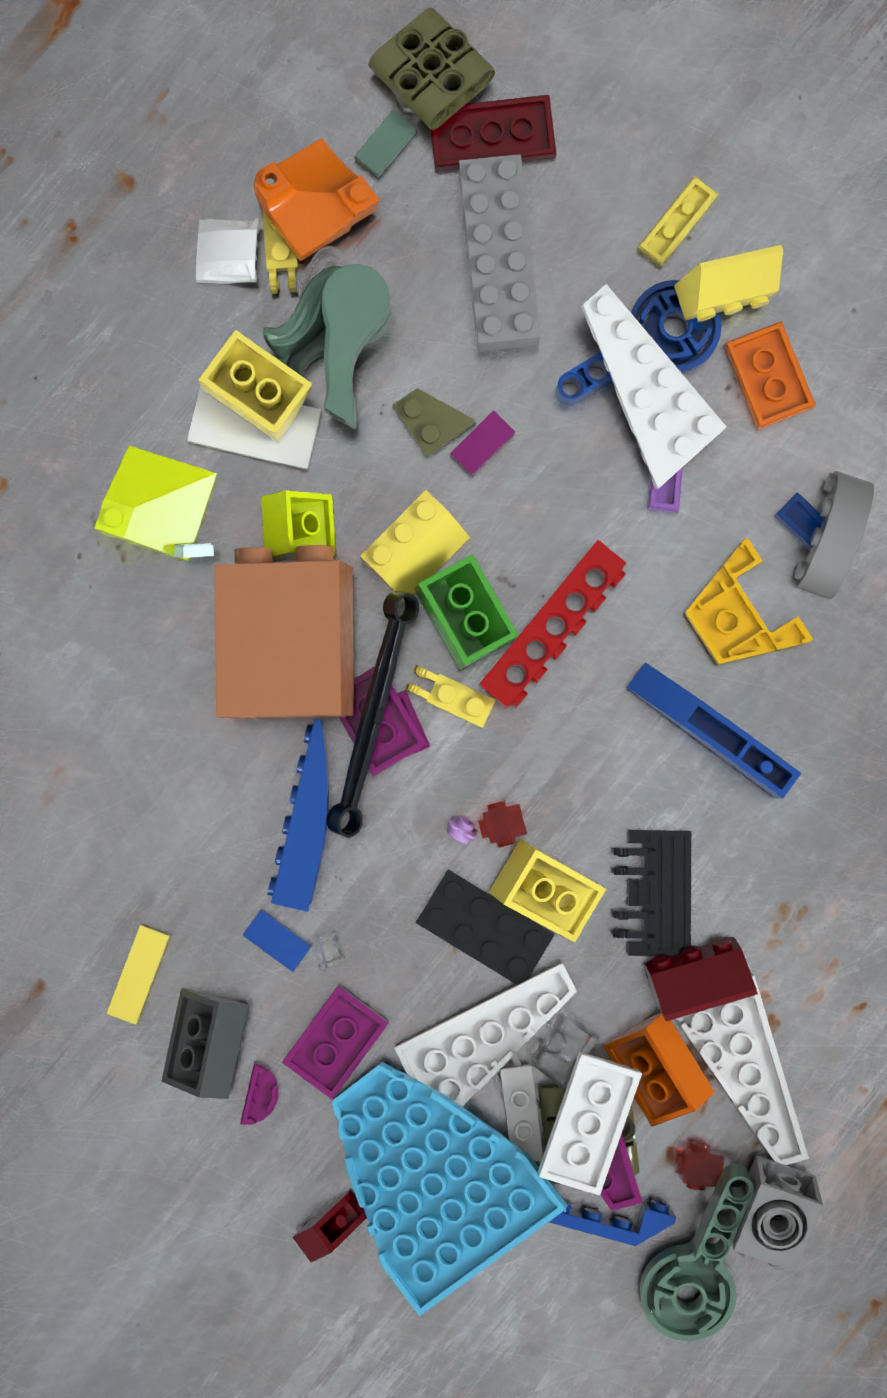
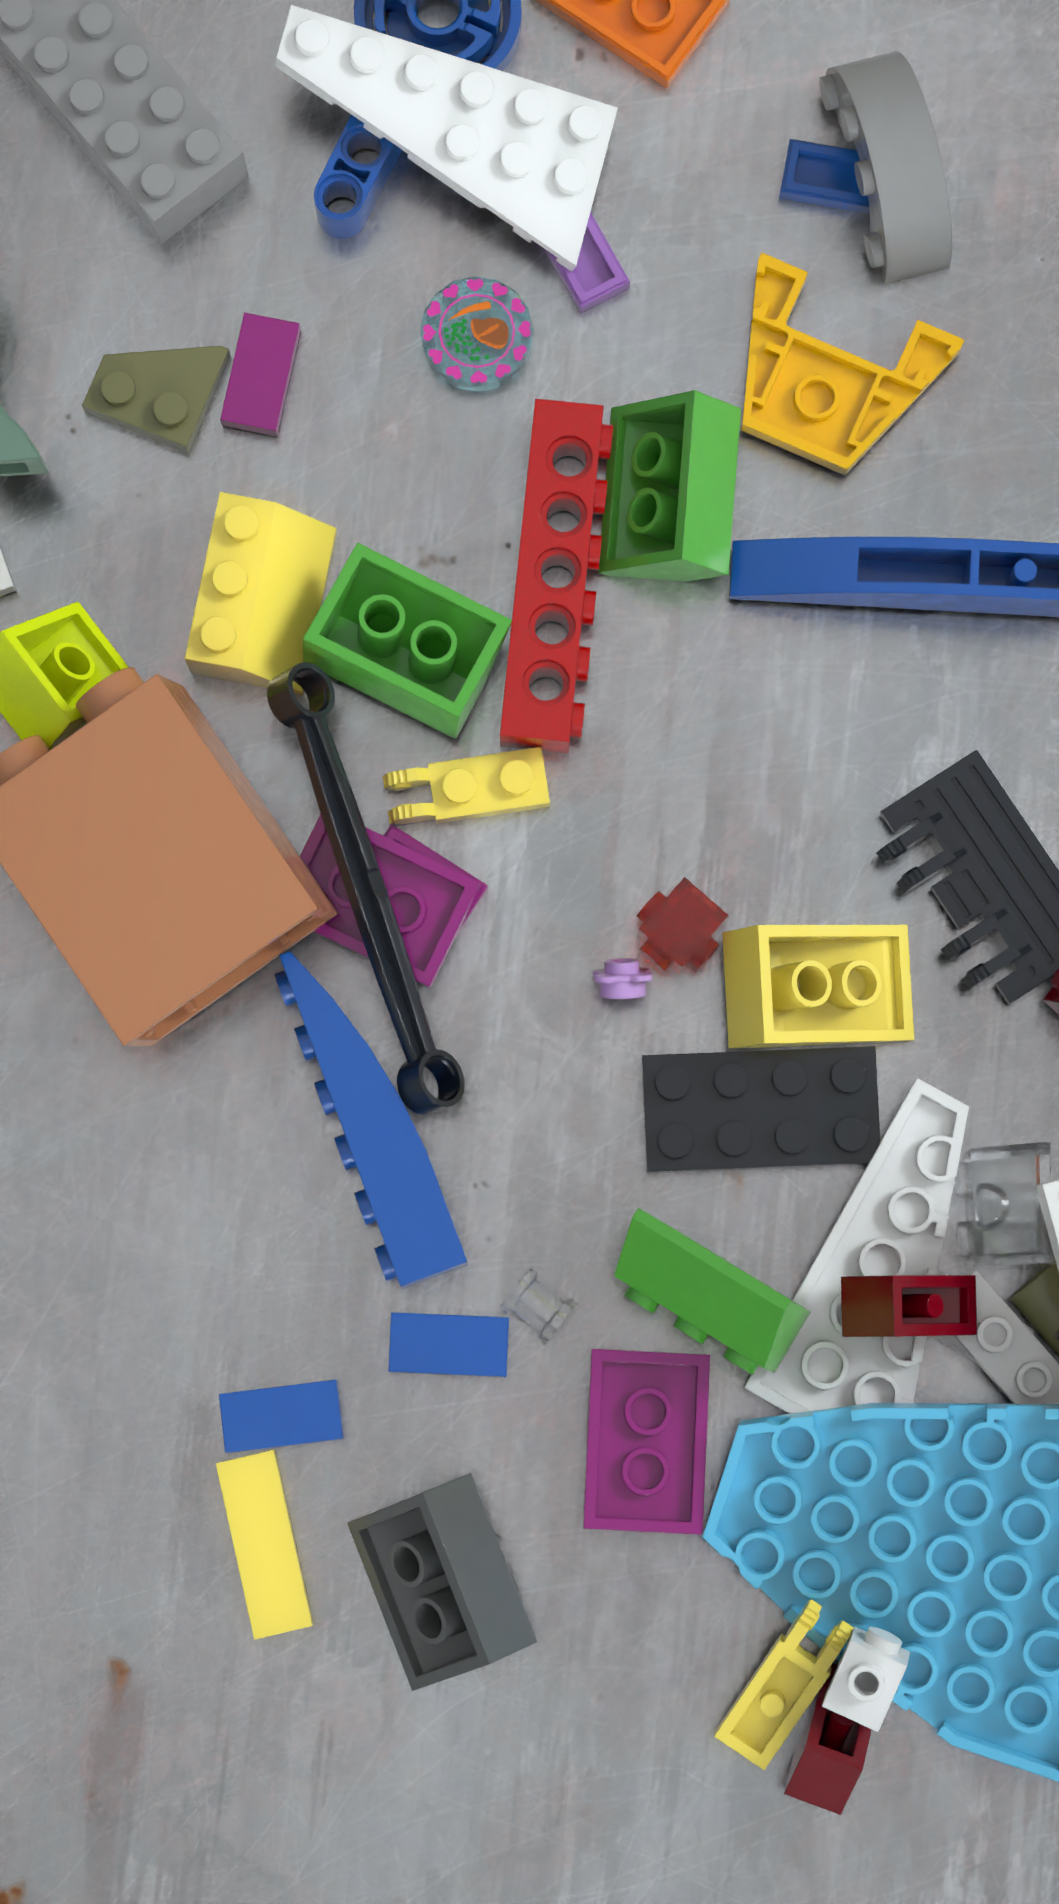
camera: 30 degrees left, 5 degrees down
magenta tile [240,1061,279,1125] -> none
none -> blue tile [219,1380,344,1453]
none -> clear light blue tile [420,276,533,392]
none -> bright green slope [598,390,741,582]
none -> bright green slope [614,1208,811,1375]
none -> light yellow hinge [714,1599,854,1770]
none -> white brick [822,1627,910,1732]
none -> dark red slope [841,1275,977,1337]

